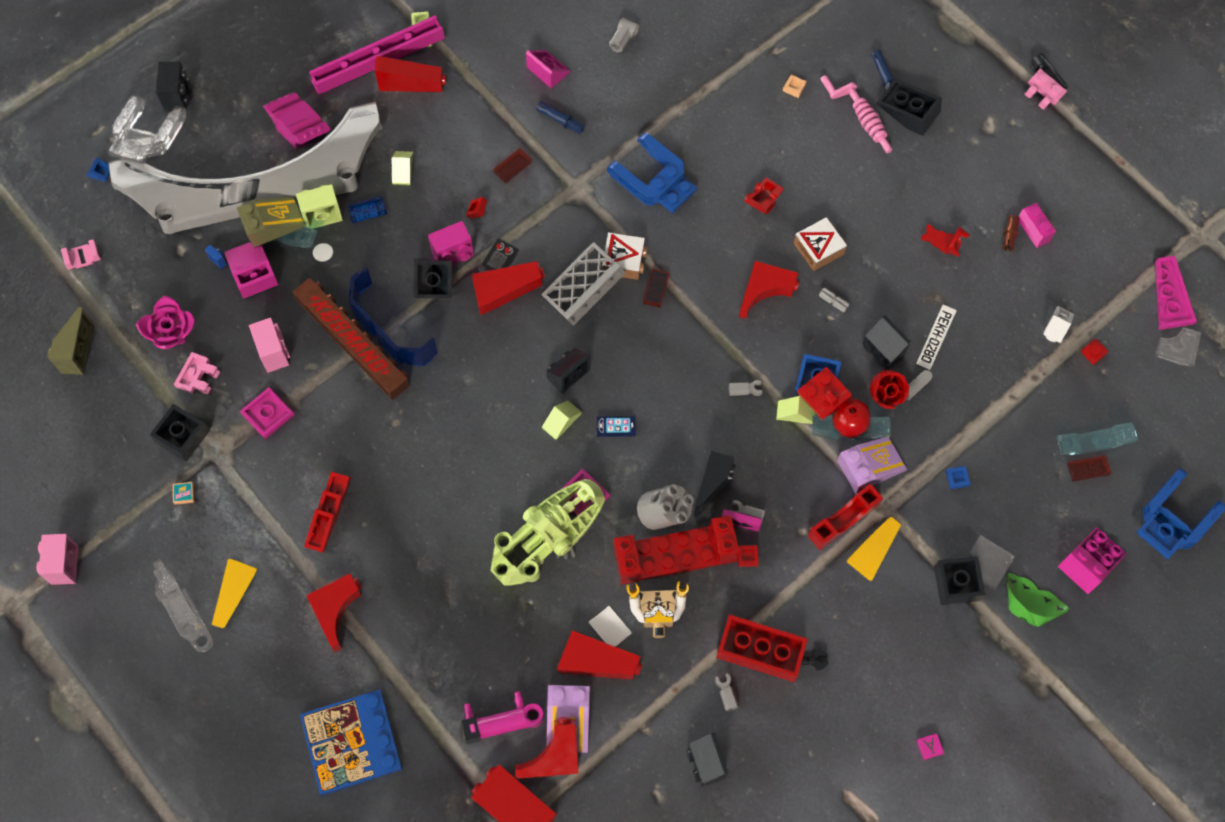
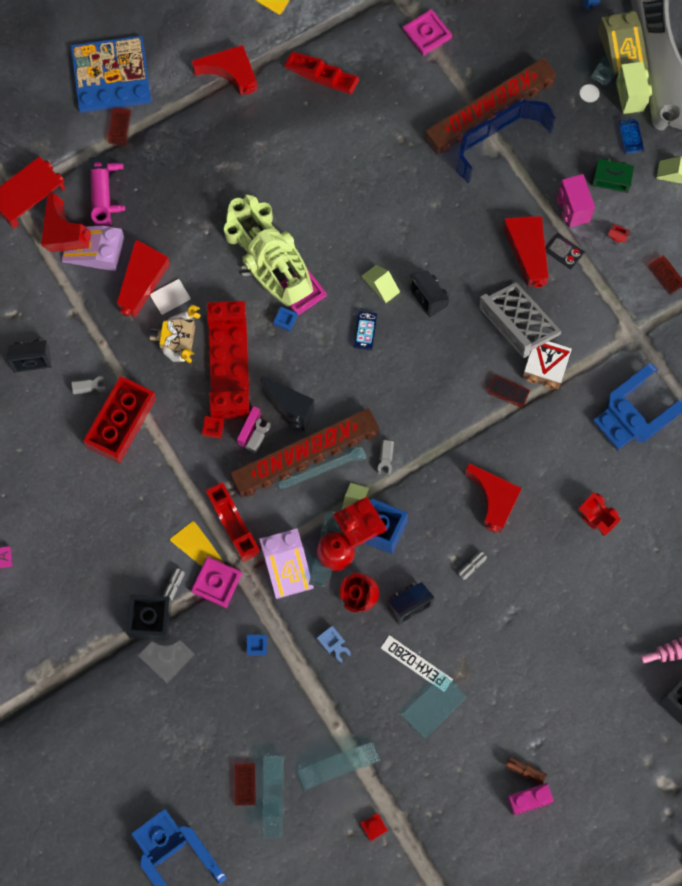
camera: 100 degrees right, 5 degrees up
dark pink slope [224,242,278,299] -> none
bright pink brick [249,318,290,373] -> none
black slope [413,258,452,298] -> none
light grey cylinder [637,484,694,530] -> none
piece [794,217,847,271] -> none
black bar [800,649,829,671] -> none
light grey bar [906,370,932,400] -> none
red hair [921,224,970,257] -> none
bright green piece [1007,573,1070,627] -> none
white slope [1043,306,1074,343] -> none
dark pink slope [1058,527,1126,594] -> none
none -> clear red tile [108,108,131,145]
none -> light grey piece [162,568,185,601]
none -> dark pink tile [191,556,243,608]
none -> copper brick [230,408,379,498]
none -> blue plate [273,307,298,332]
none -> clear light blue piece [278,445,367,489]
none -> clear light blue slope [298,742,380,790]
none -> medium blue plate [317,626,351,663]
none -> clear light blue piece [402,674,467,739]
none -> dark green brick [592,159,634,193]

